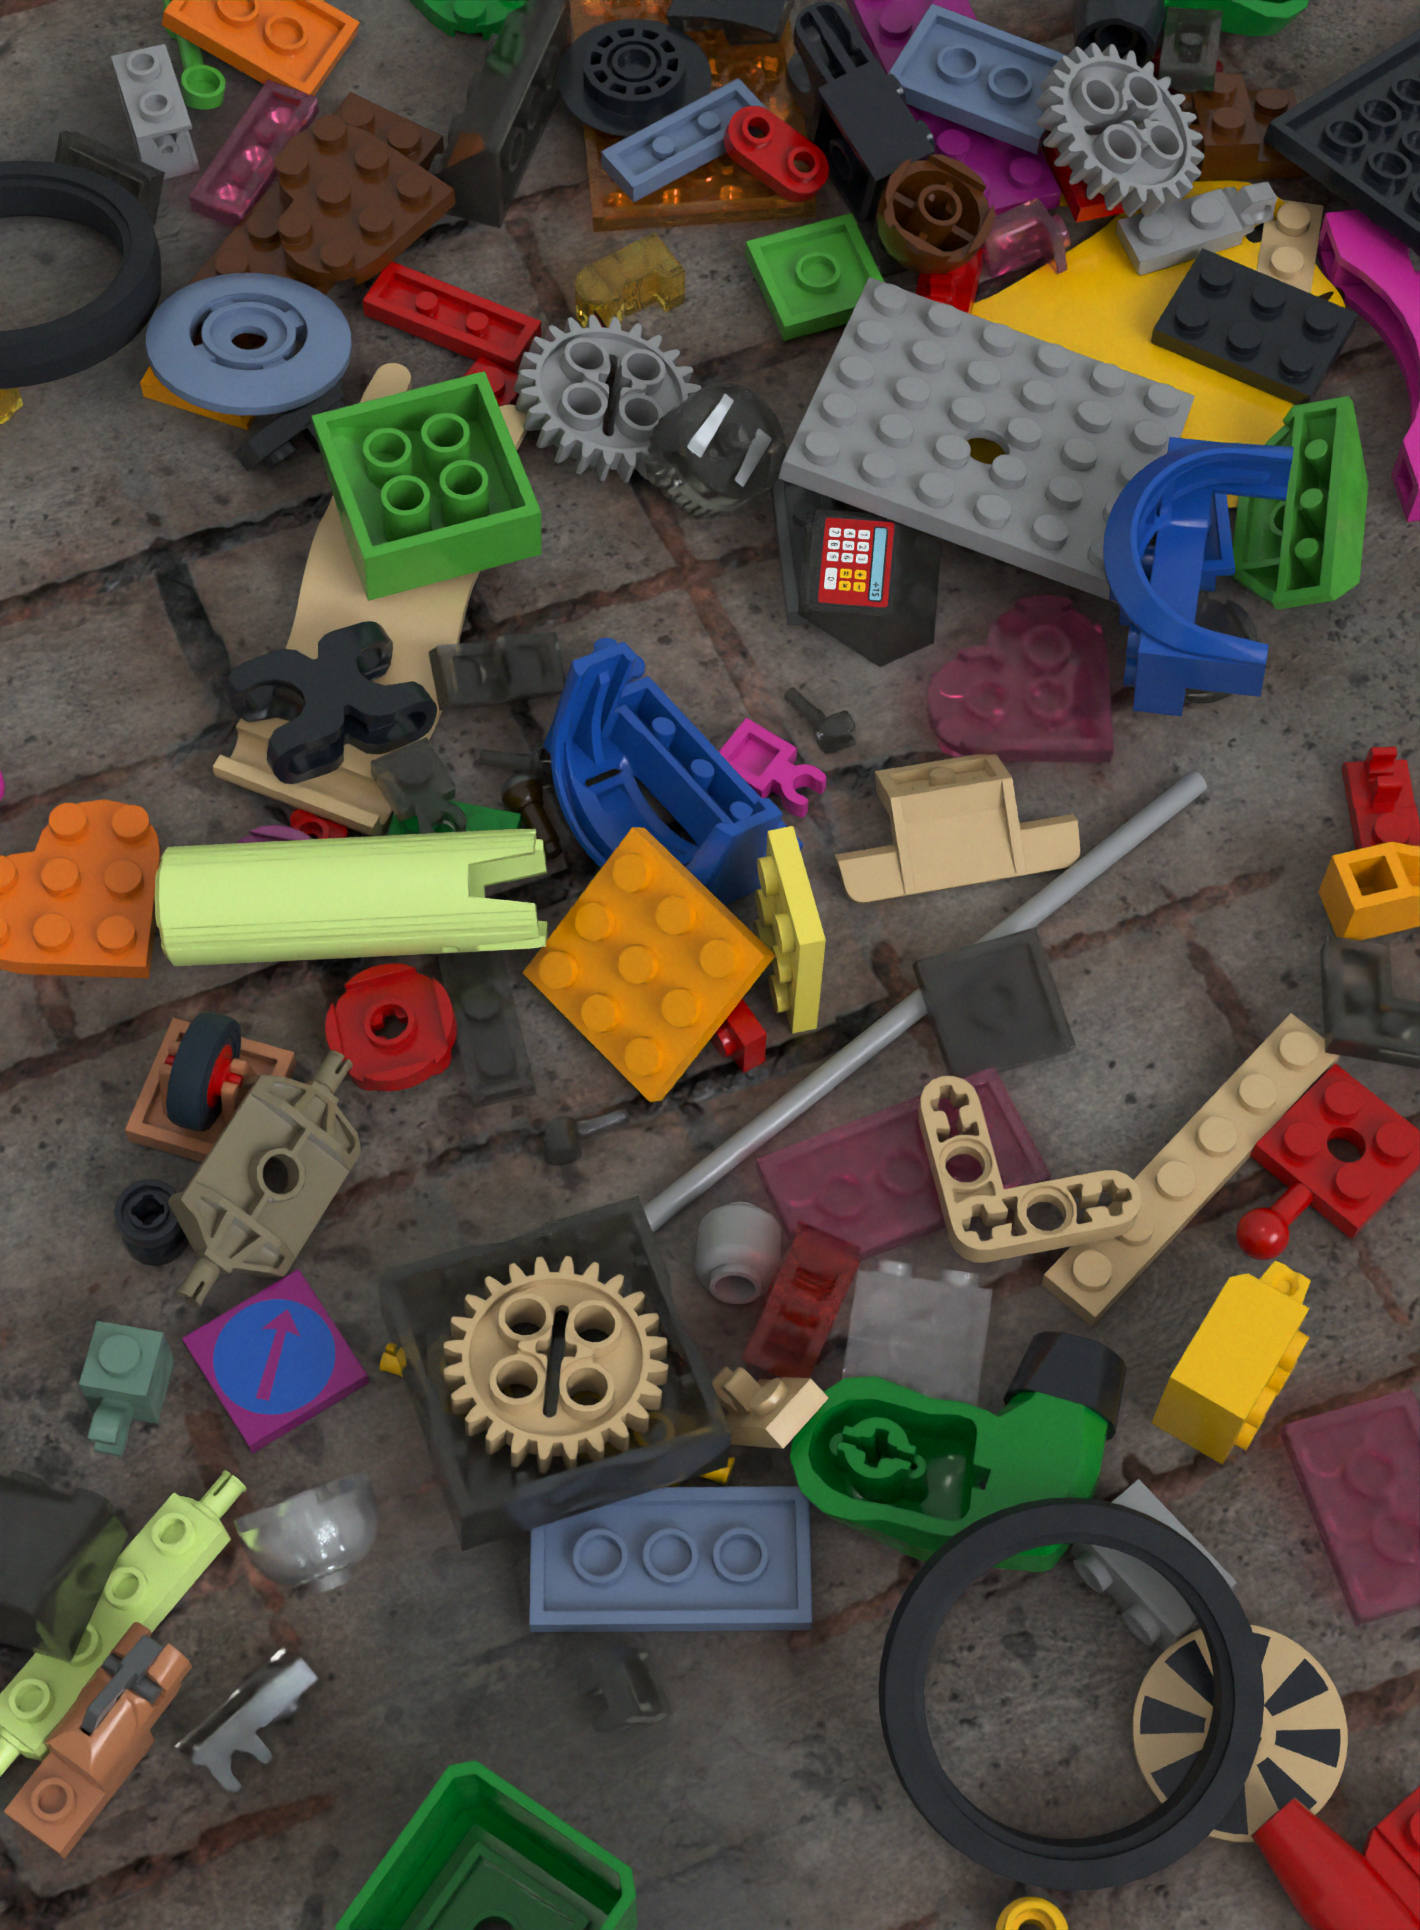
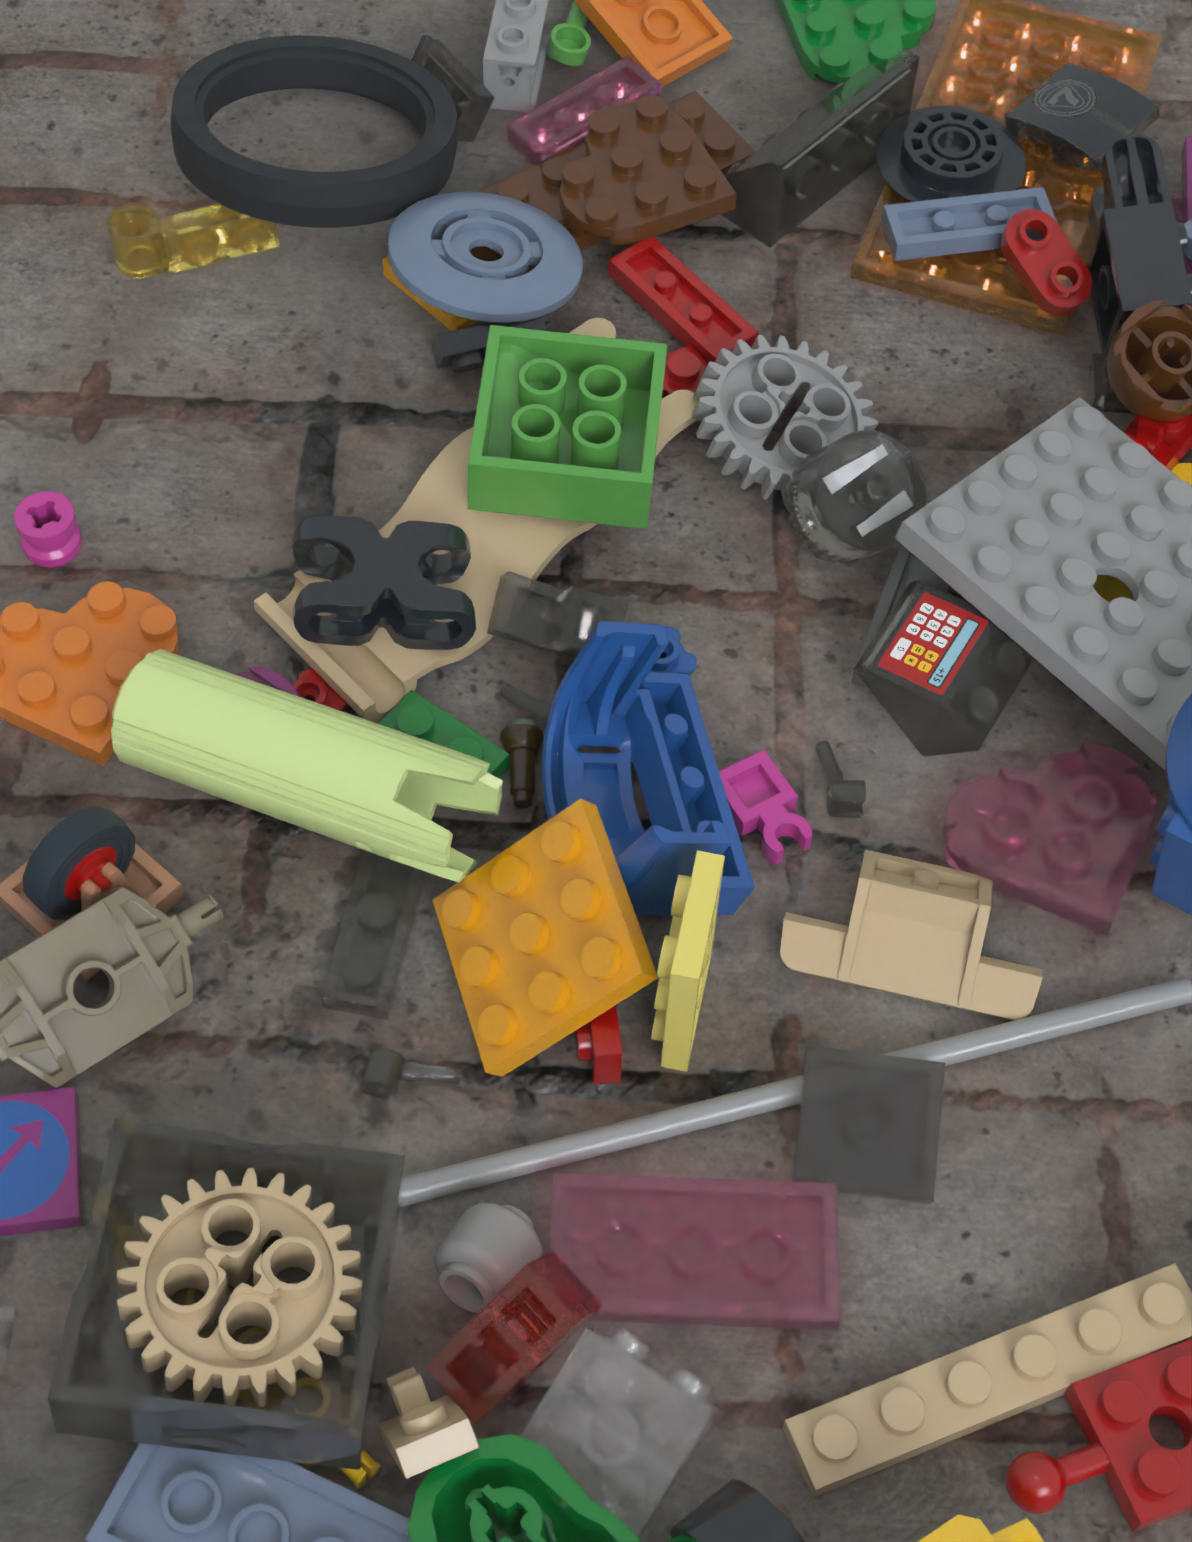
camera: 25 degrees right, 5 degrees down
red plate [325,963,457,1091] -> none
clear smoke plate [371,737,466,834] -> none
clear yellow leg [575,232,685,328] -> none
bright green plate [745,213,885,341] -> none
tan beam [918,1076,1142,1263] -> none

